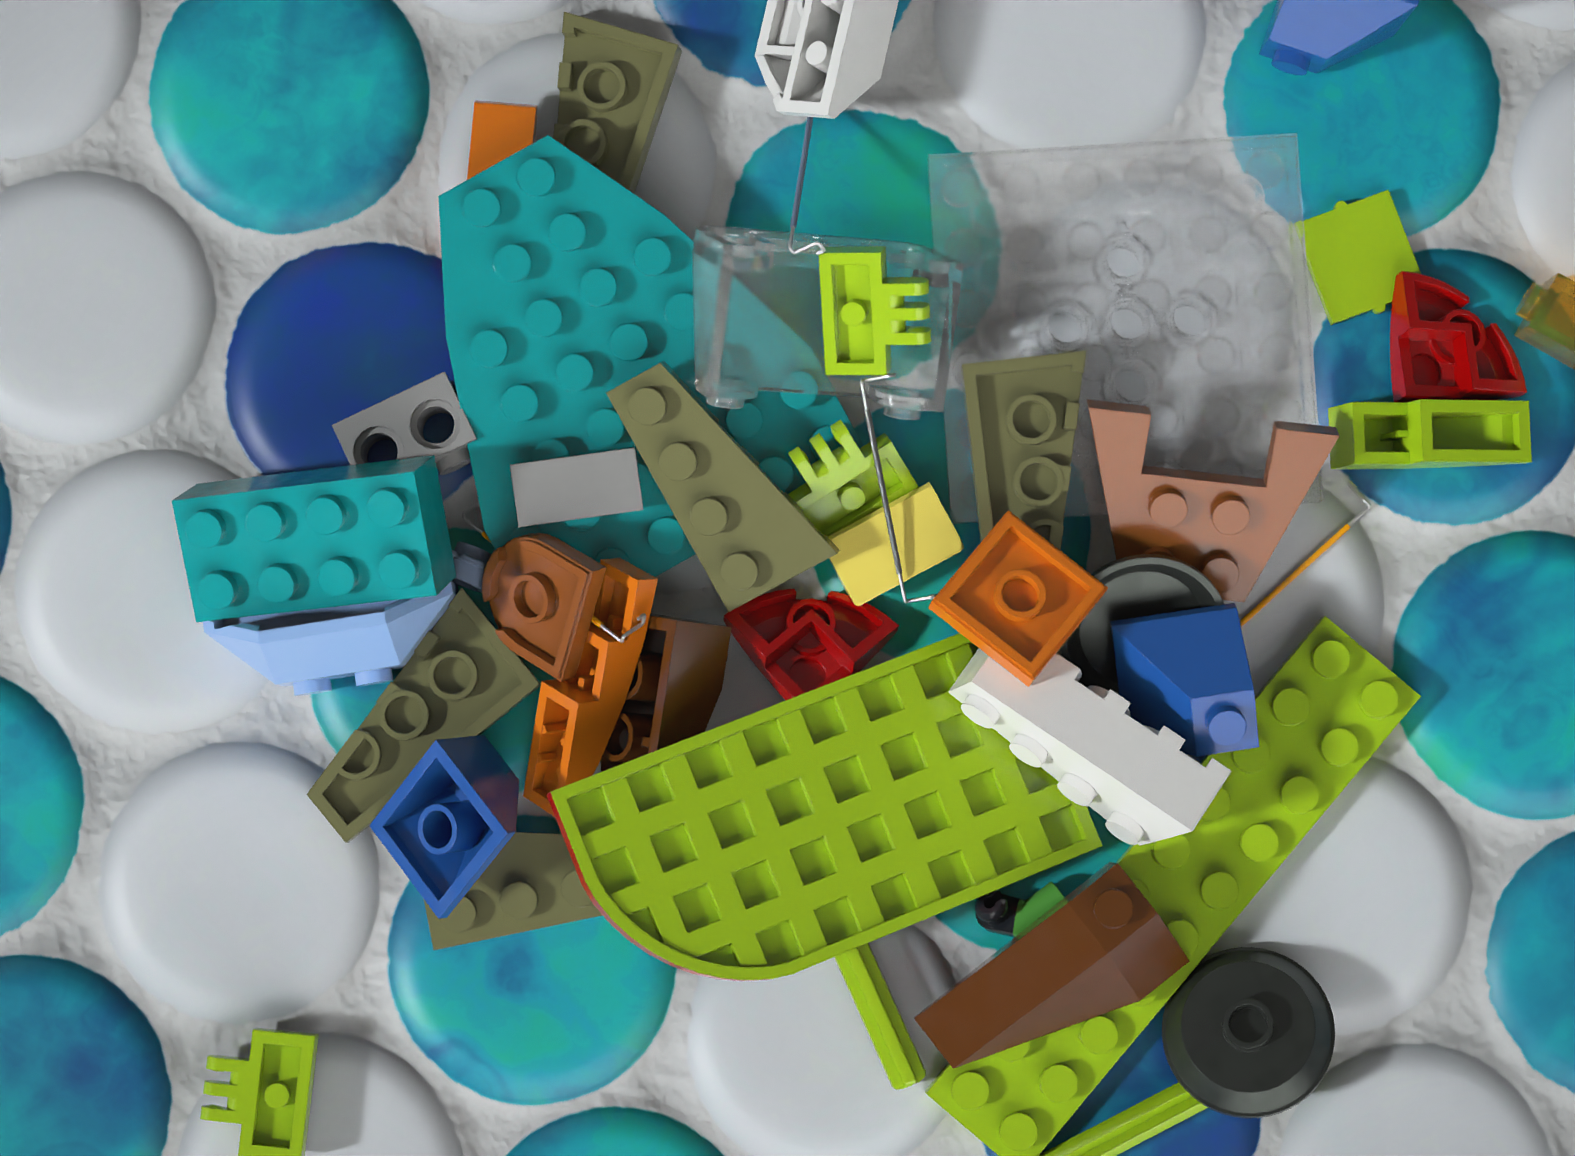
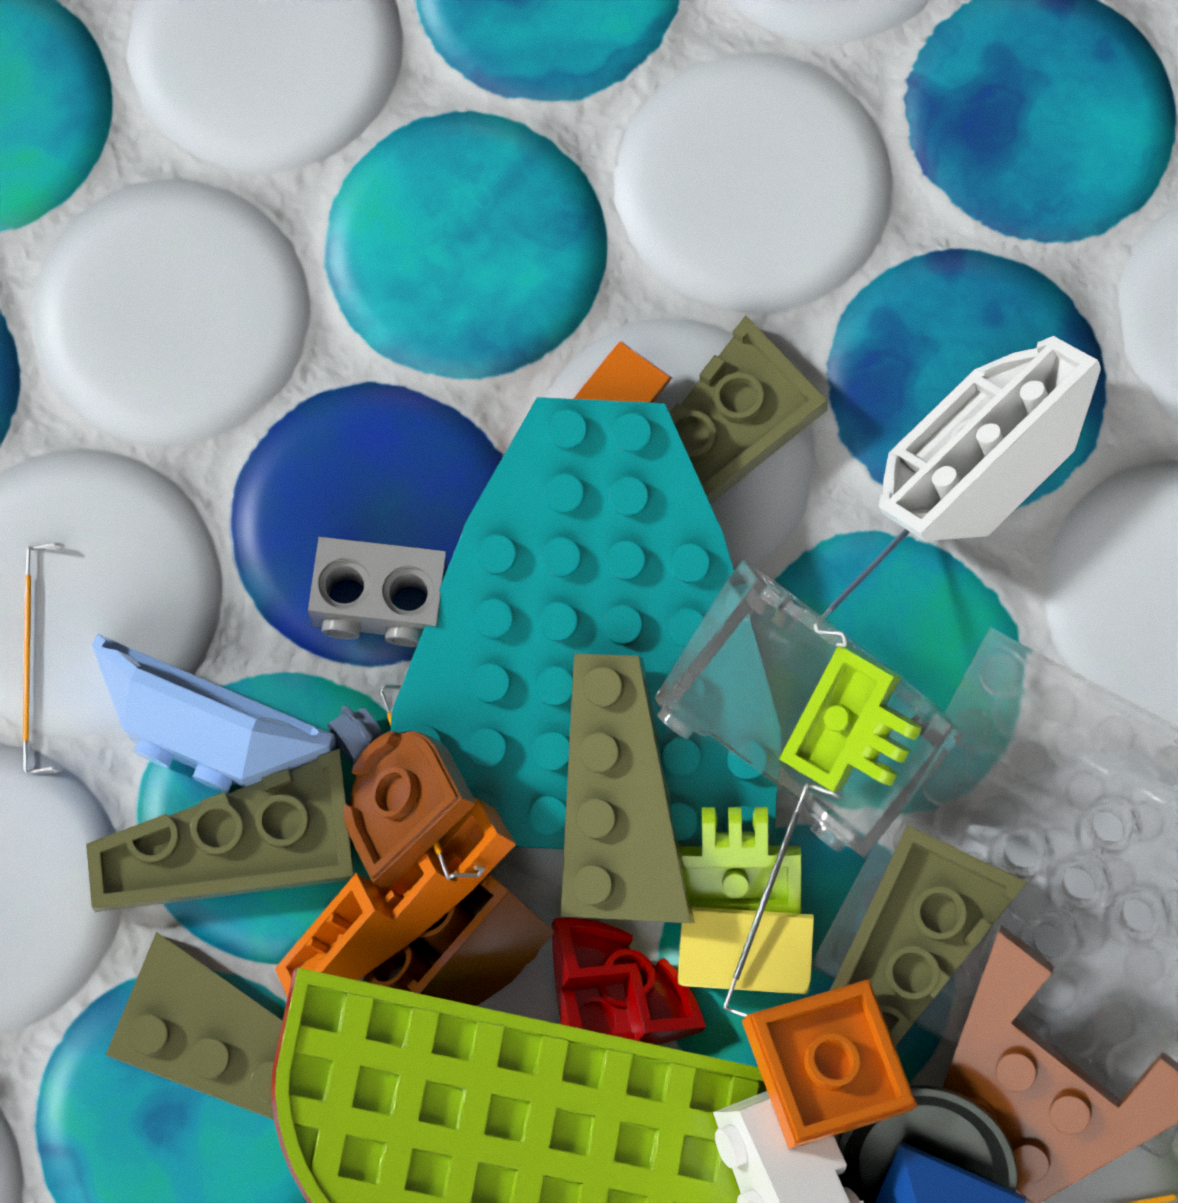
camera: 30 degrees right, 10 degrees down
teal brick [172,455,456,622] -> none
blue slope [369,735,519,919] -> none
light grey tile [510,447,643,527] -> none
none -> light orange piece [22,542,65,774]

